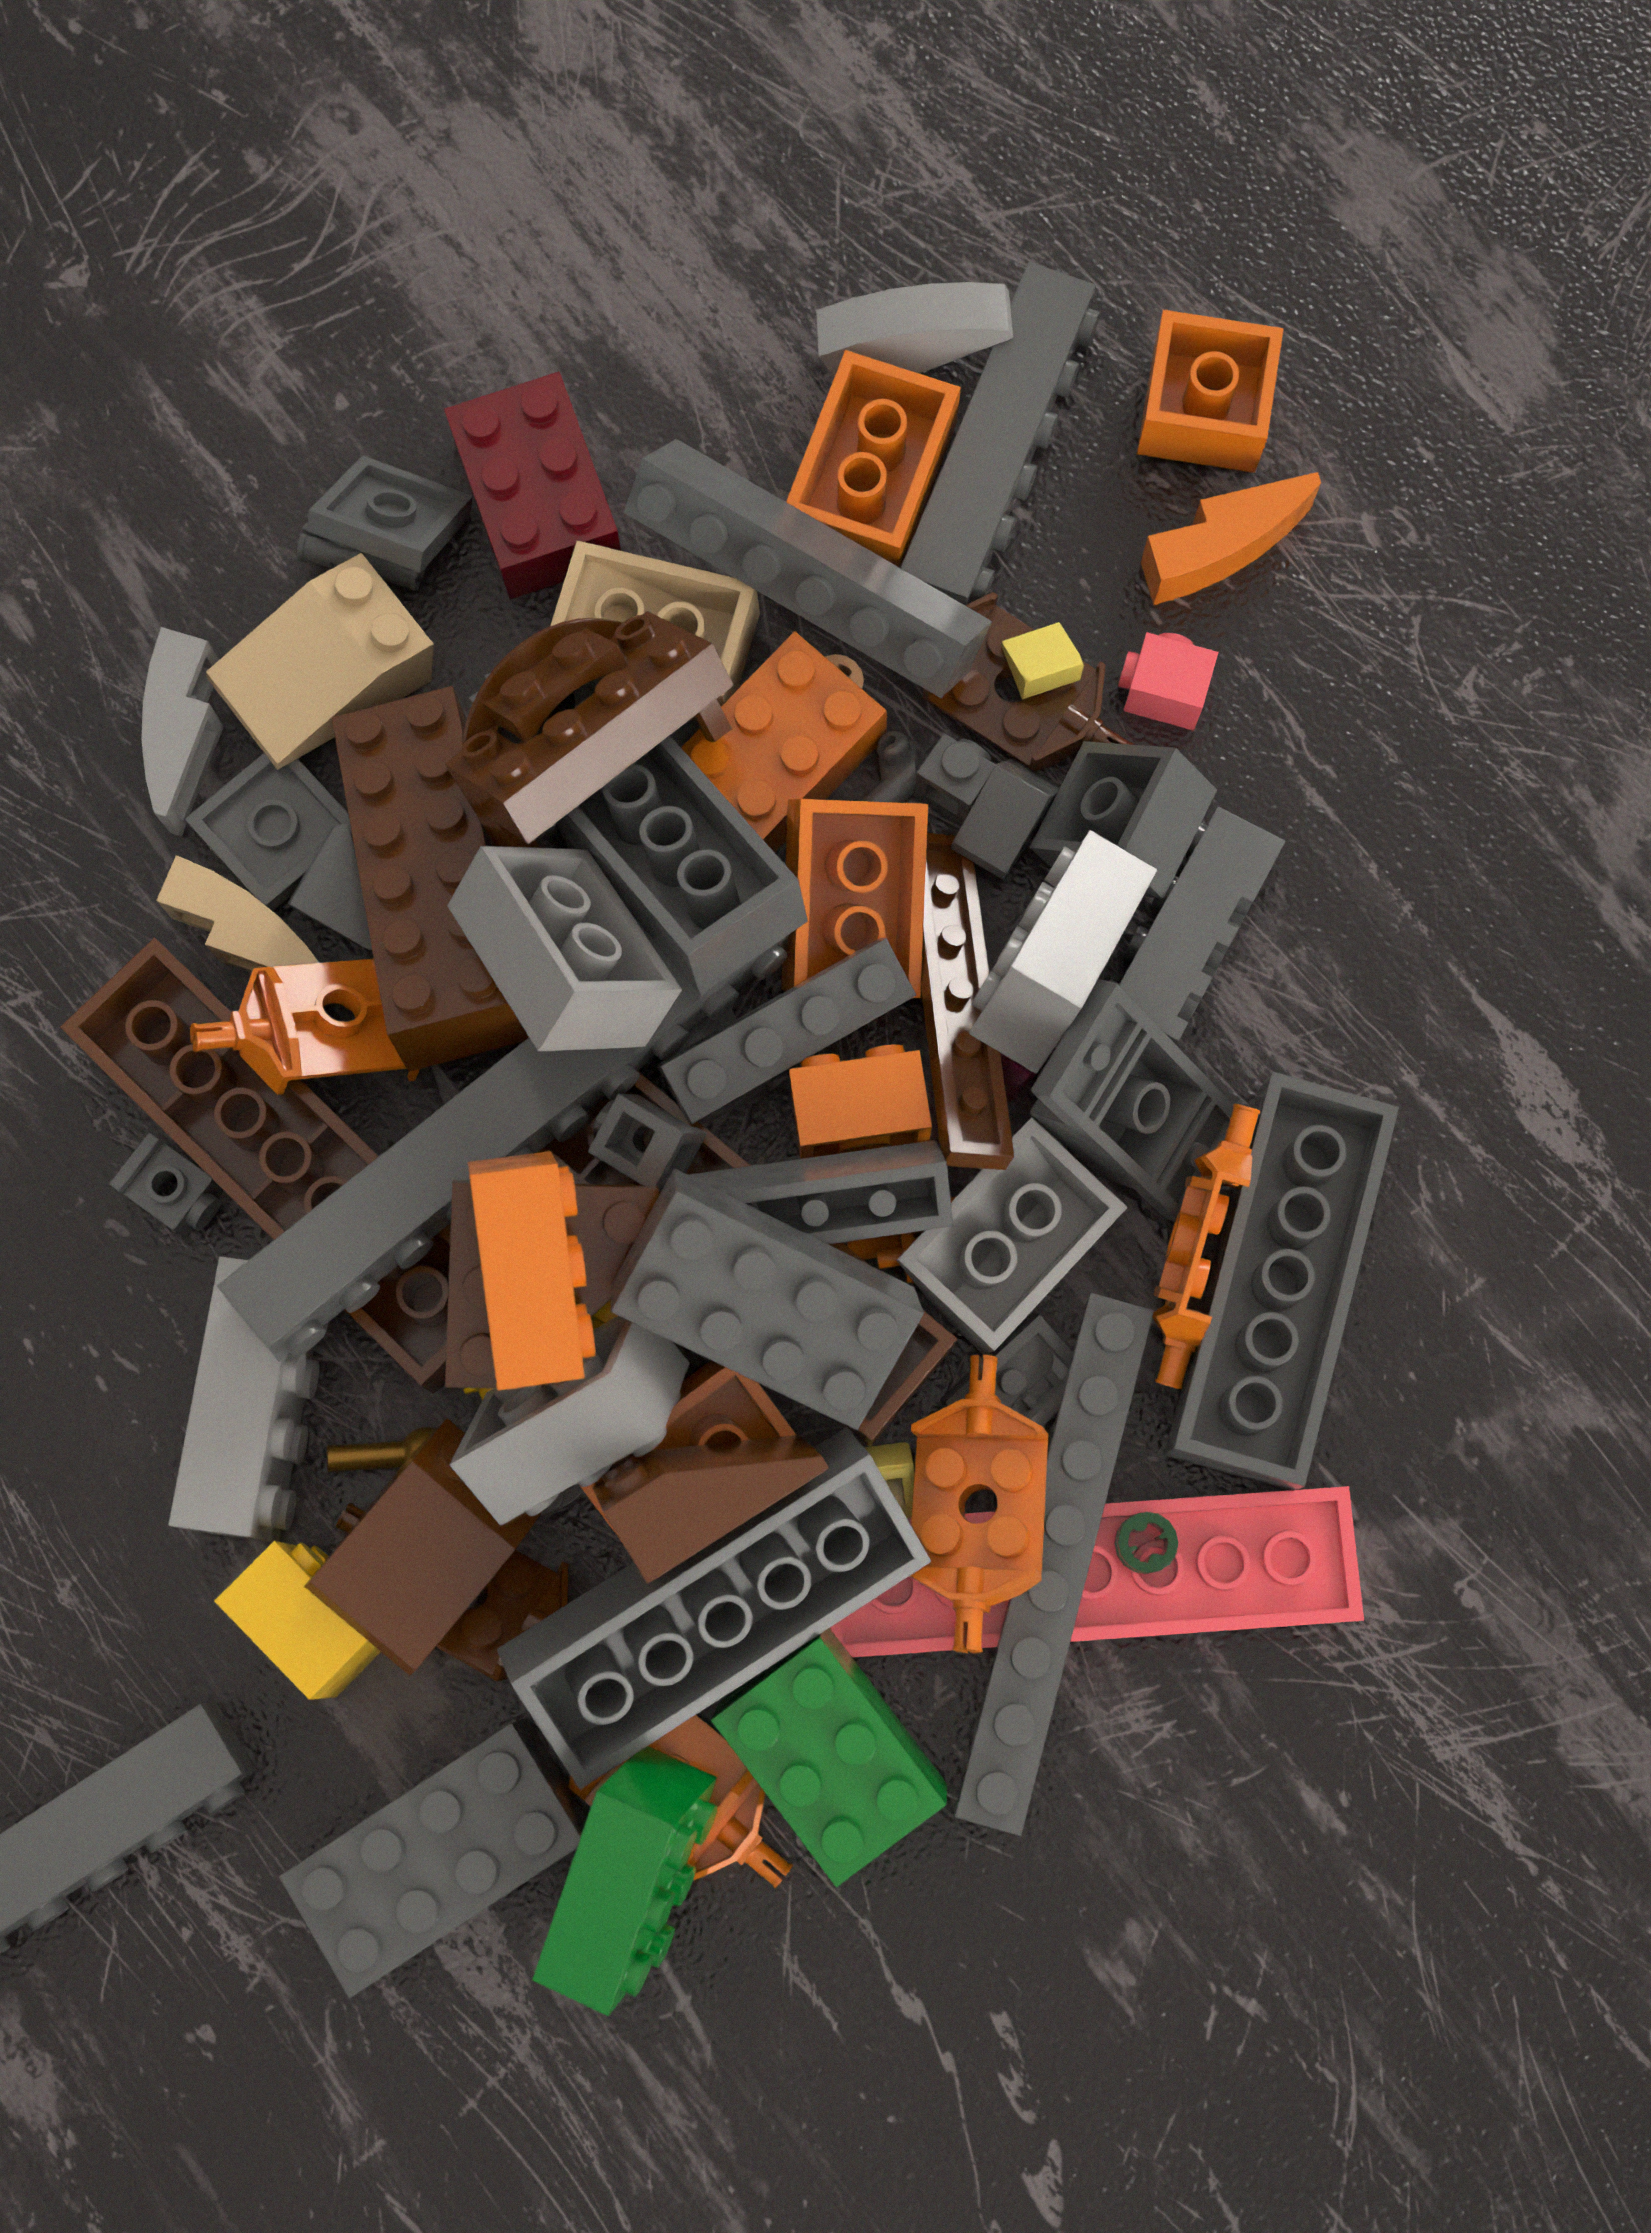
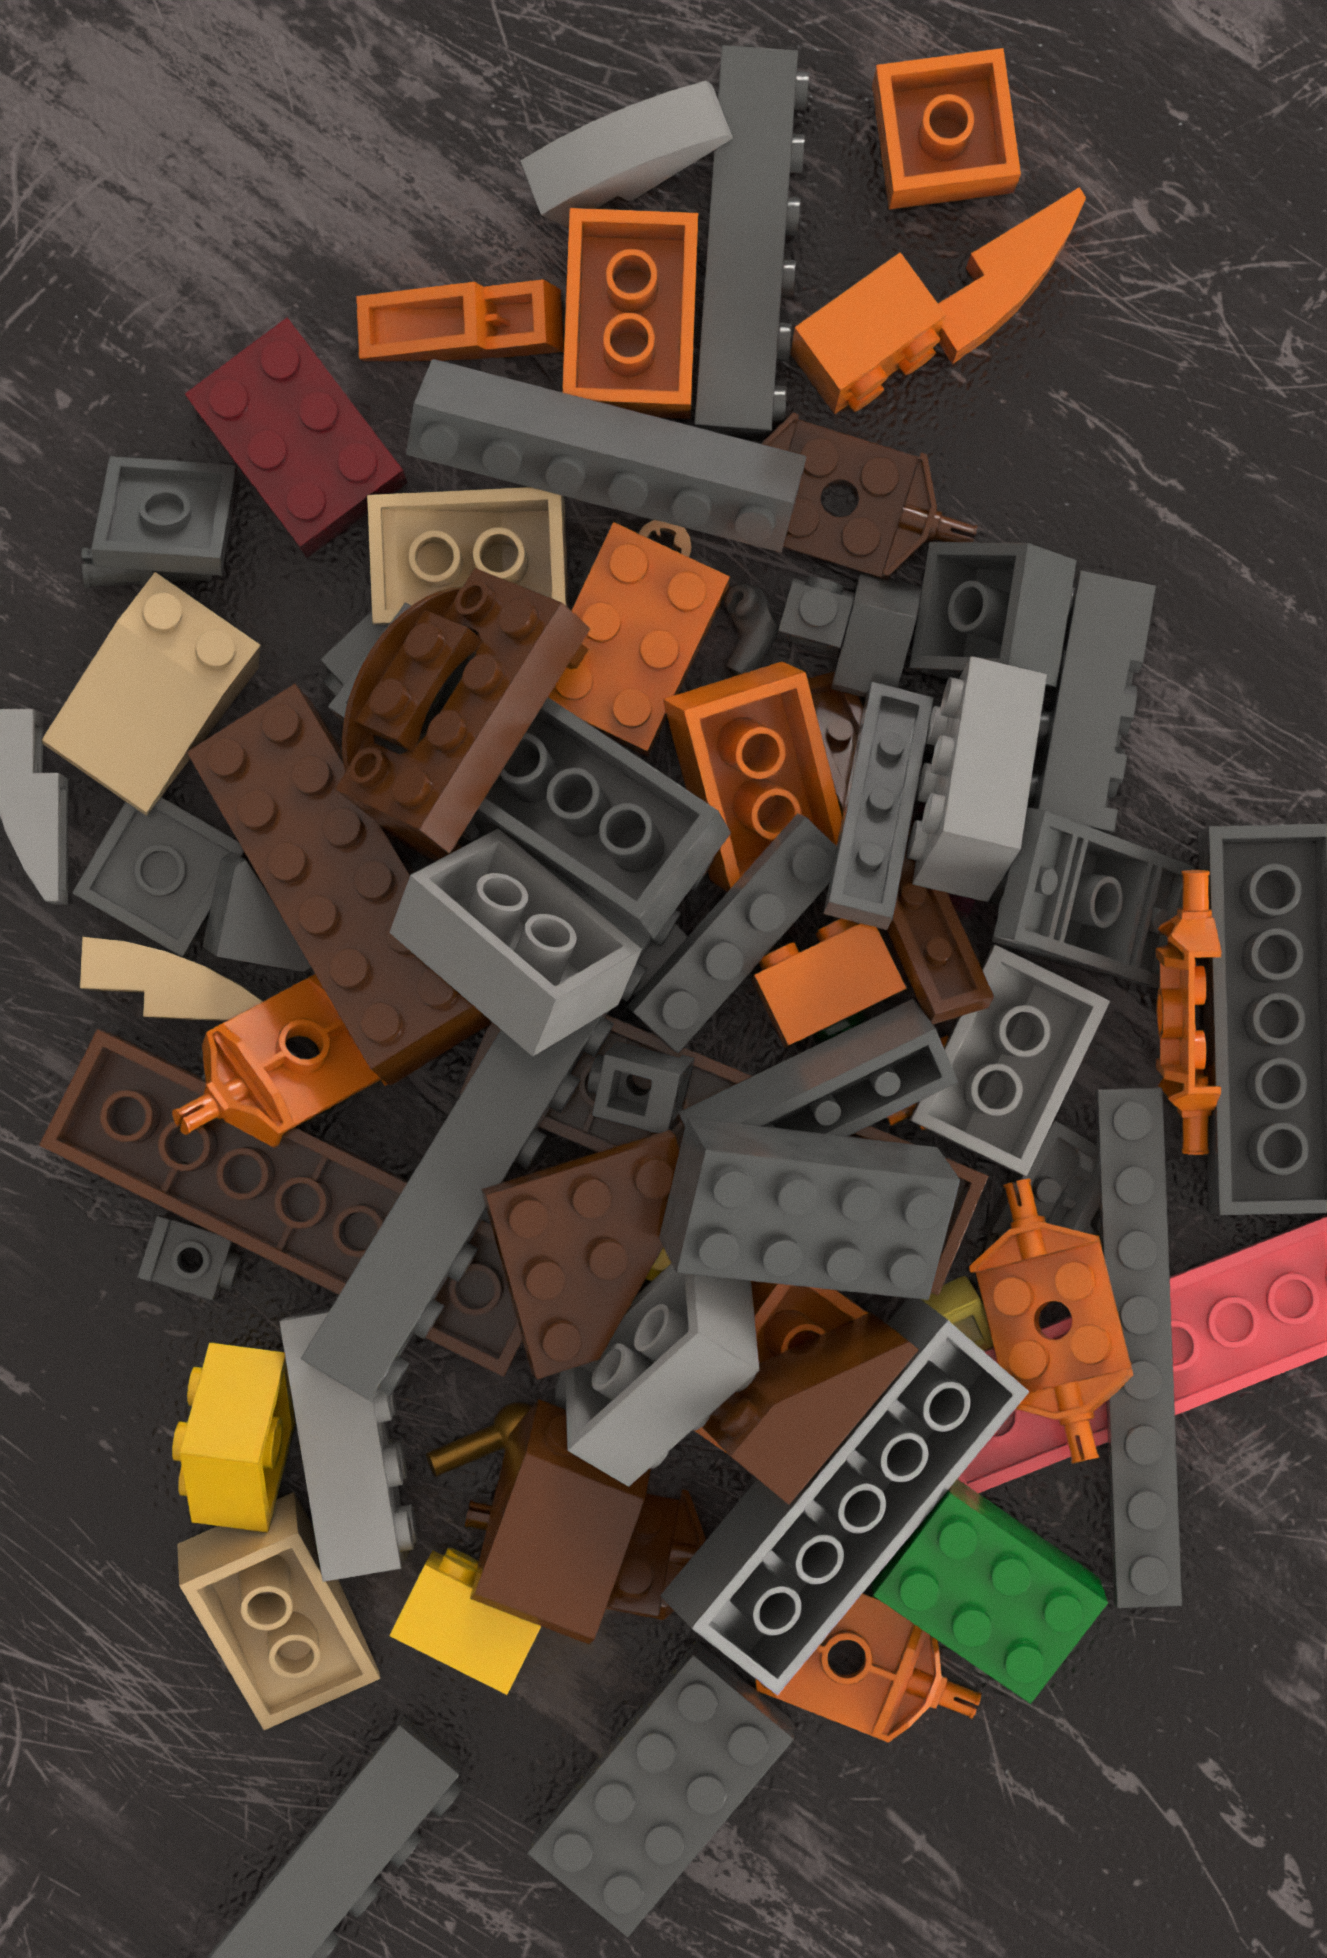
camera: 20 degrees left, 10 degrees up
orange brick [468,1151,595,1391] -> none
green brick [532,1746,718,2016] -> none
light yellow slope [1001,622,1084,700] -> none
dark green bush [1114,1512,1178,1574] -> none
coral brick [1118,632,1218,731] -> none
none -> yellow brick [172,1343,295,1533]
none -> tan slope [177,1492,380,1730]
none -> orange slope [356,279,564,361]
none -> orange brick [790,252,946,415]
none -> dark grey plate [824,682,934,930]

